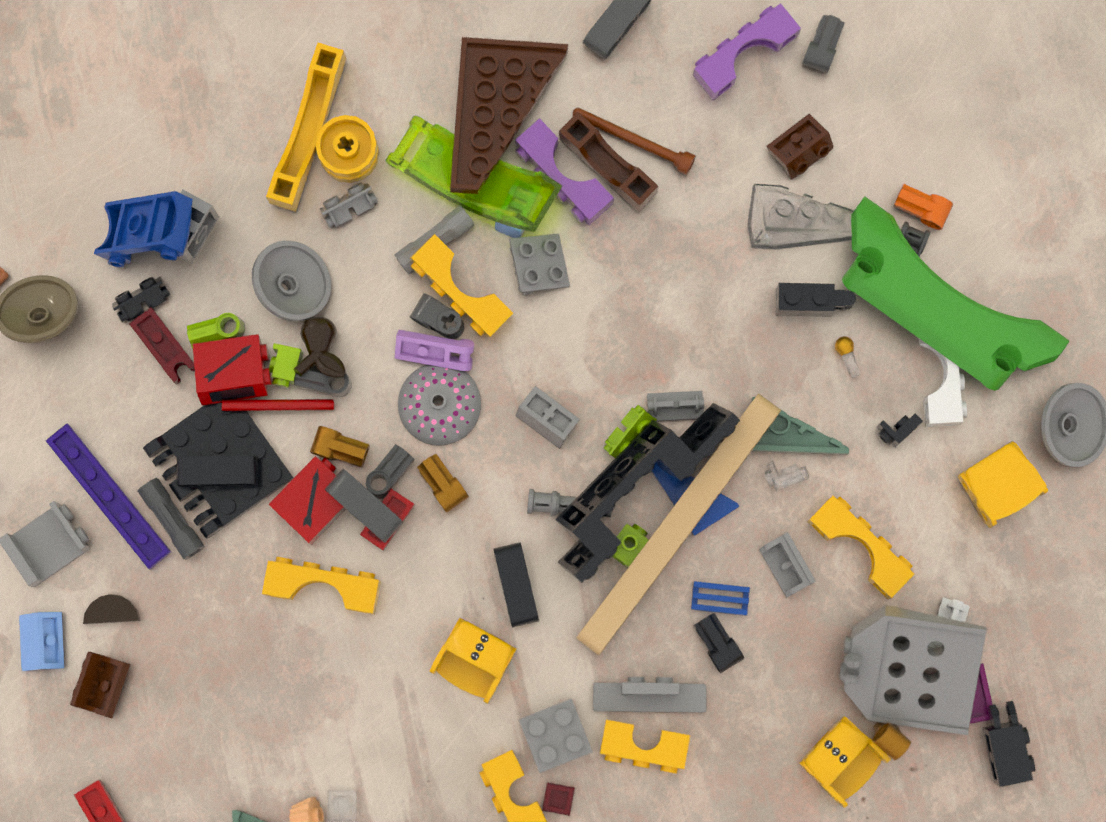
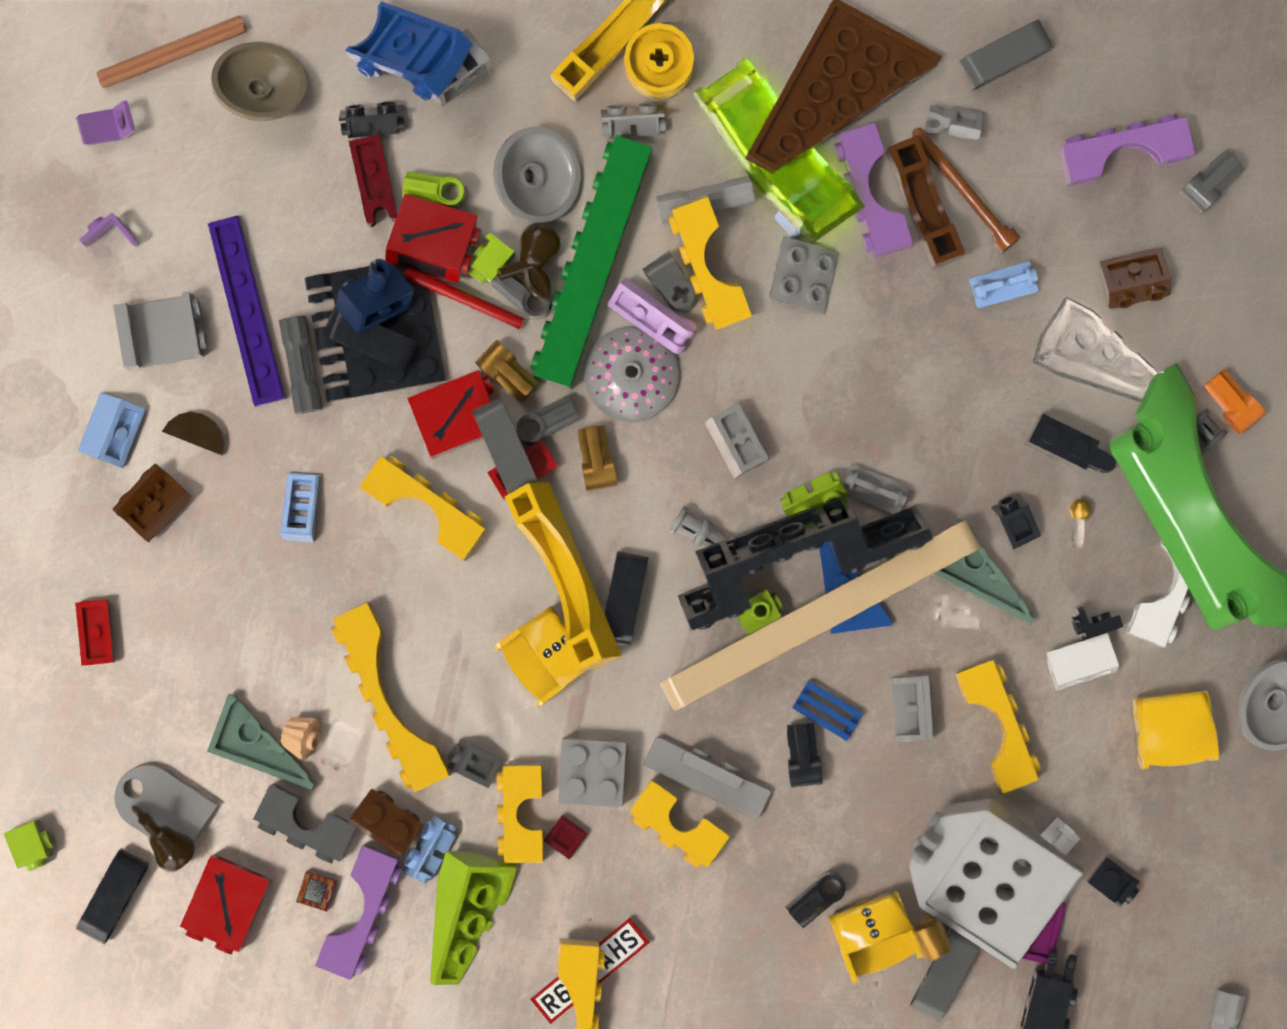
camera: 25 degrees right, 5 degrees up
none -> light blue slope [280,473,320,542]
none -> yellow arch [331,602,451,793]
none -> dark blue brick [335,259,414,334]
none -> dark grey bracket [447,738,503,788]
none -> yellow arch [505,482,622,672]
none -> green brick [530,135,652,390]
none -> black piece [785,871,846,928]
none -> dark grey beam [910,928,980,1022]
none -> light grey plate [925,105,983,141]
none -> light blue hinge [969,261,1039,309]
none -> black bracket [991,494,1042,550]
none -> white hinge [1046,633,1119,691]
none -> black bracket [1086,856,1140,907]

